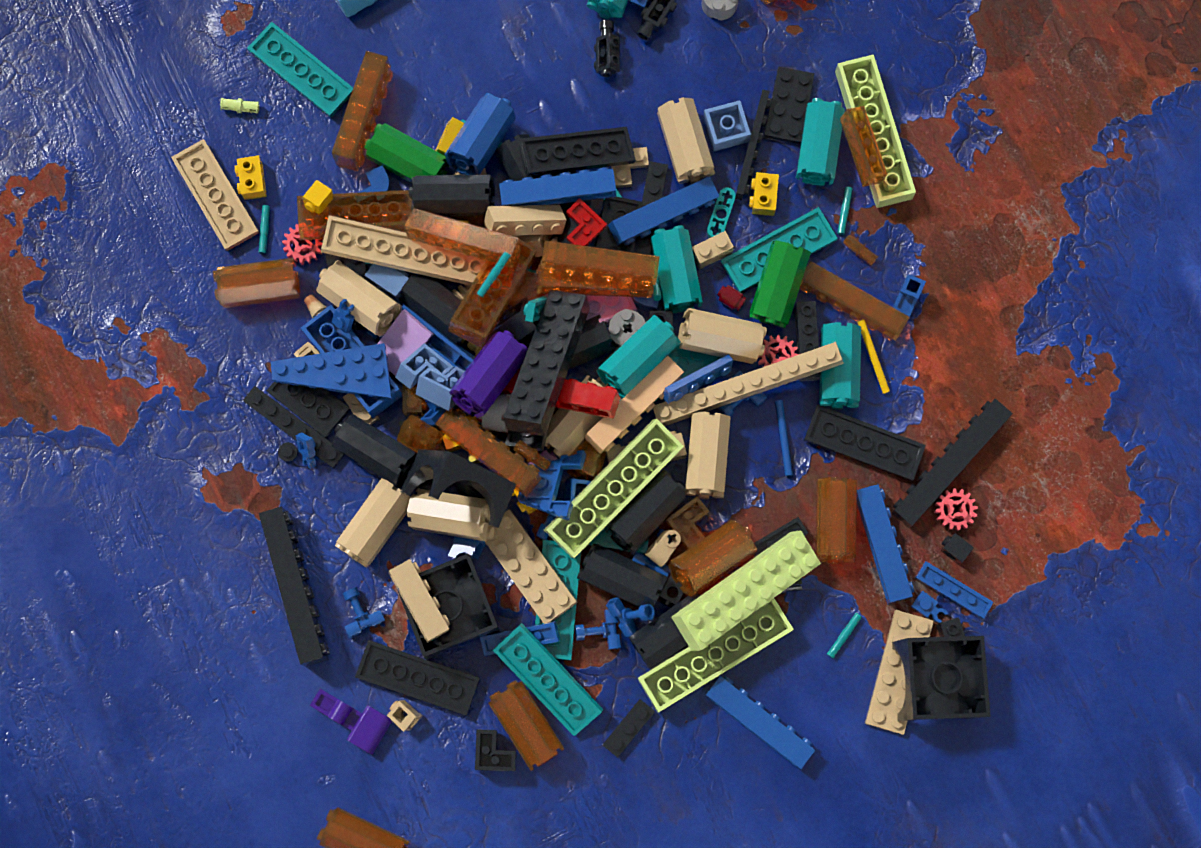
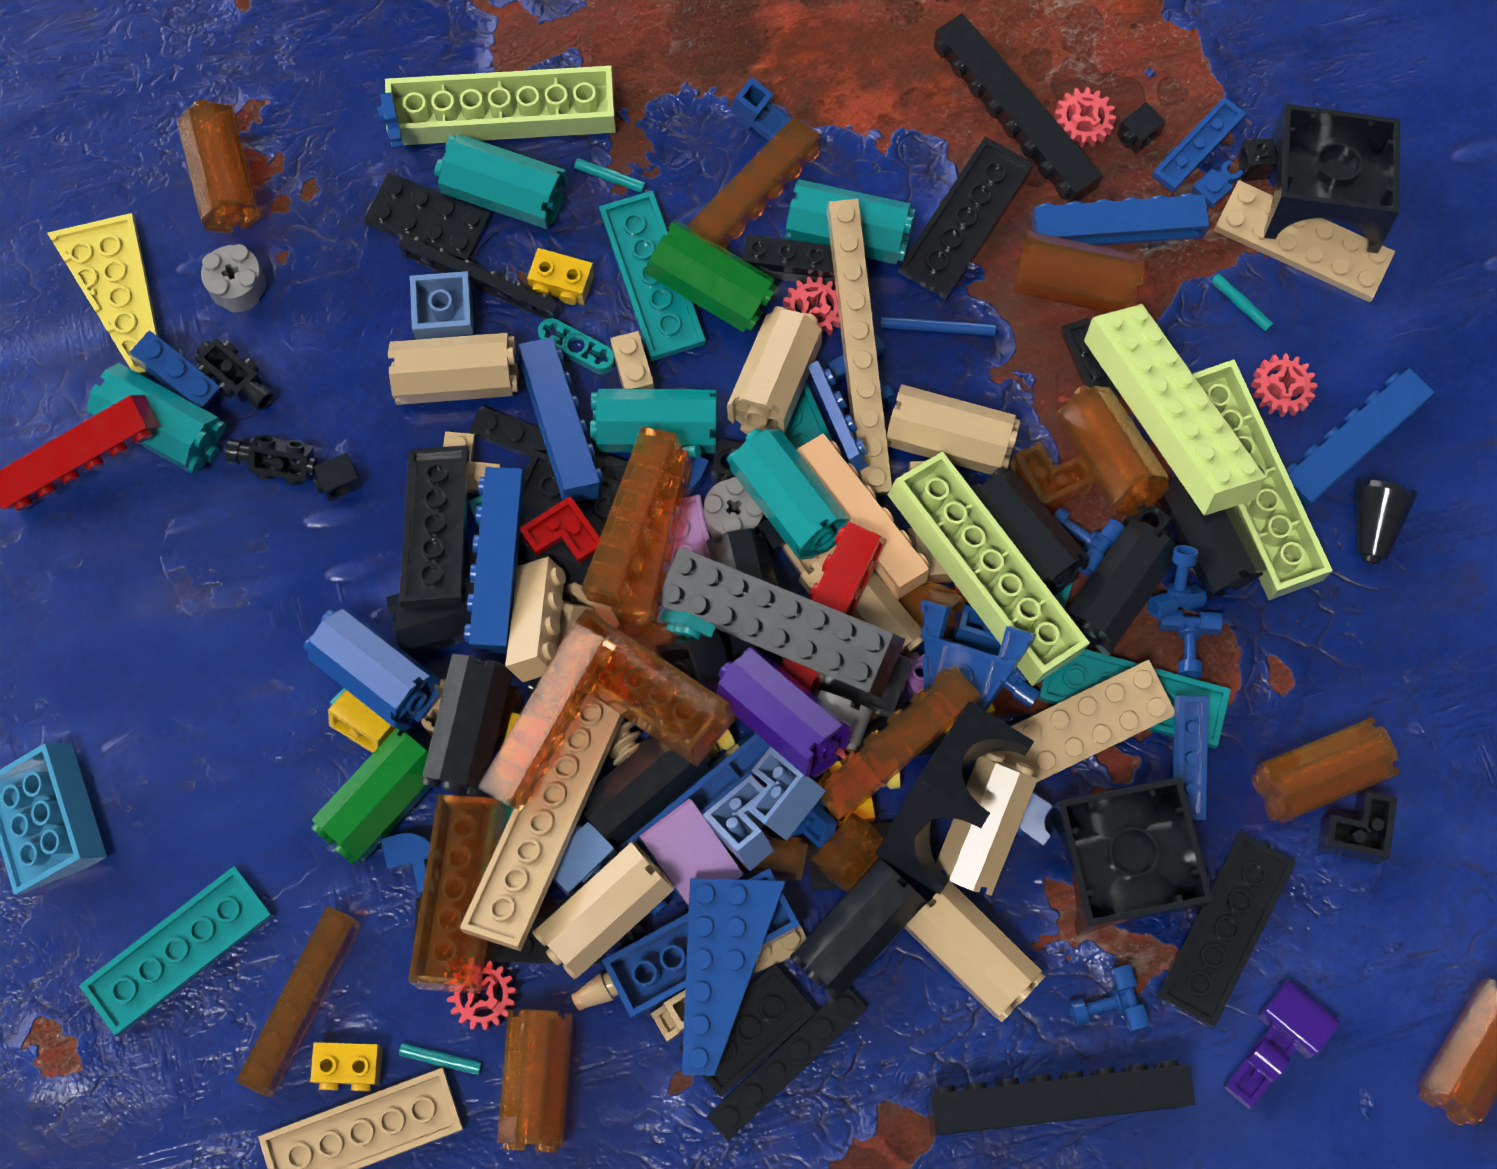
camera: 80 degrees left, 5 degrees down
yellowish green pin [220,98,259,114] -> none
black plate [278,442,298,462] -> none
blue plate [295,433,316,469] -> none
yellow brick [303,180,333,215] -> none
clear orange brick [332,51,393,172] -> none
blue plate [332,299,354,333] -> none
tan brick [387,700,423,732] -> none
tan brick [388,559,450,643] -> none
teal piece [477,251,511,297] -> none
teal plate [493,623,603,736] -> none
clear orange axle [514,440,551,470] -> none
black plate [603,699,655,758] -> none
tan piece [645,530,681,567] -> none
dark red brick [717,285,747,311] -> none
clear orange brick [840,106,887,187] -> none
clear orange axle [843,235,879,266] -> none
yellow bar [857,319,890,393] -> none
none -> clear orange brick [235,906,361,1097]
none -> black brick [313,453,363,501]
none -> blue plate [377,92,404,149]
none -> coral gear [1251,353,1317,417]
none -> black cone [1355,480,1417,564]

